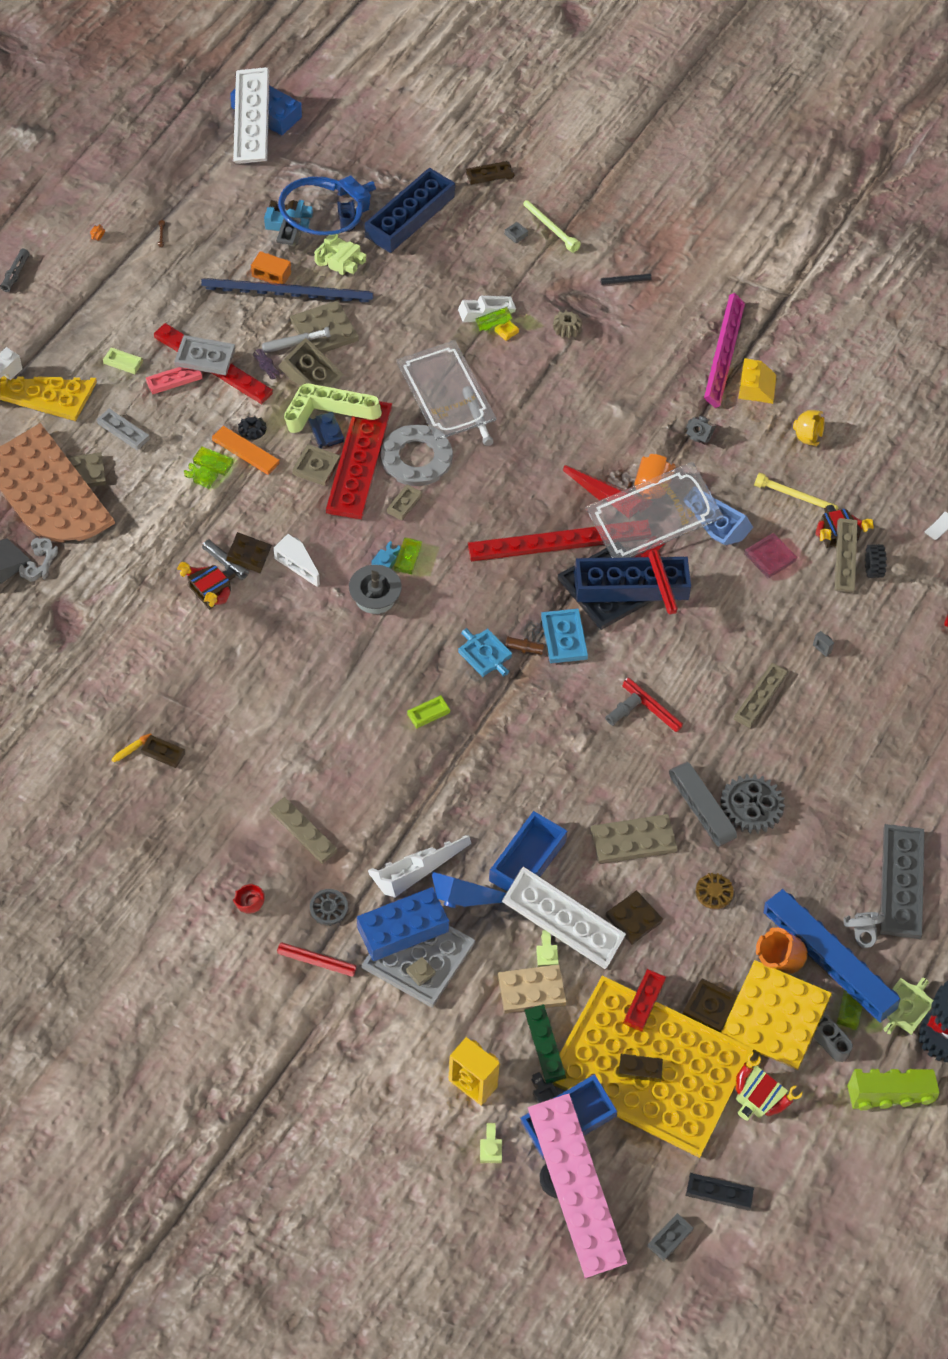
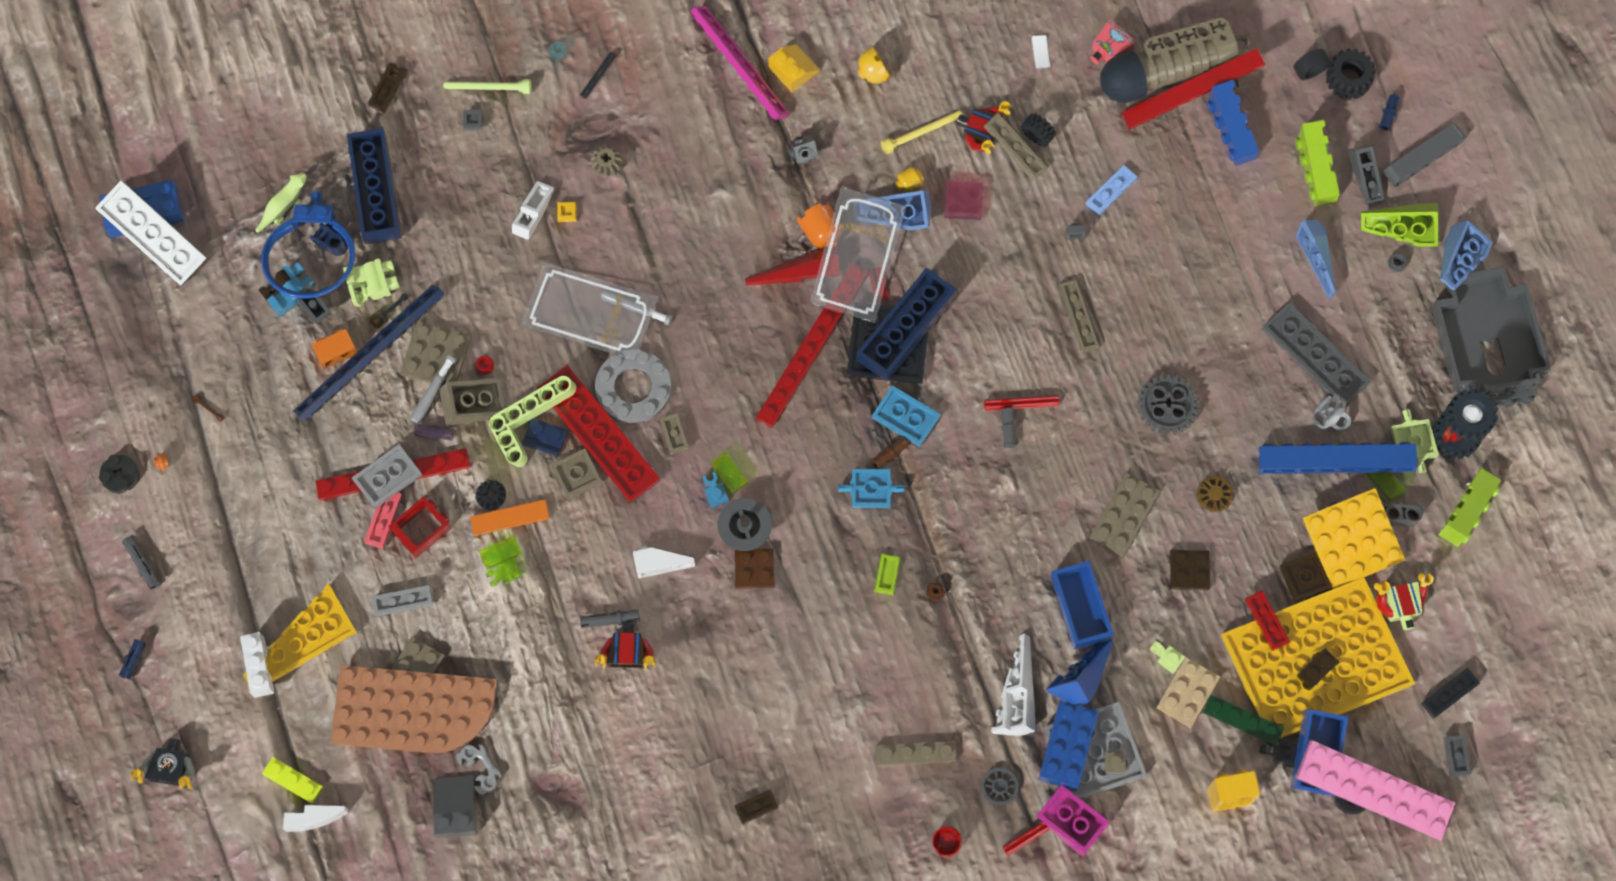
camera: 45 degrees left, 15 degrees up
yellowish green tile [103,347,143,374] -> none
yellow piece [112,733,152,762] -> none
dark brown plate [226,532,272,574] -> none
clear neon green plate [475,307,512,331] -> none
yellowish green plate [480,1123,502,1163] -> none
white plate [502,867,626,969] -> none
red axle [649,550,678,615] -> none
dark grey beam [669,762,737,847] -> none
orange cylinder [756,927,807,974] -> none
none -> pearl dark grey plate [99,455,140,494]
none -> yellowish green animal [255,172,307,233]
none -> hinge [368,293,408,329]
none -> red window [388,496,451,559]
none -> red plate [475,356,495,375]
none -> clear light blue plate [549,42,567,60]
none -> reddish brown plate [735,548,774,589]
none -> yellow head [895,167,924,193]
none -> reddish brown plate [926,583,945,601]
none -> dark pink slope [1037,785,1109,858]
none -> light blue tile [1086,165,1138,216]

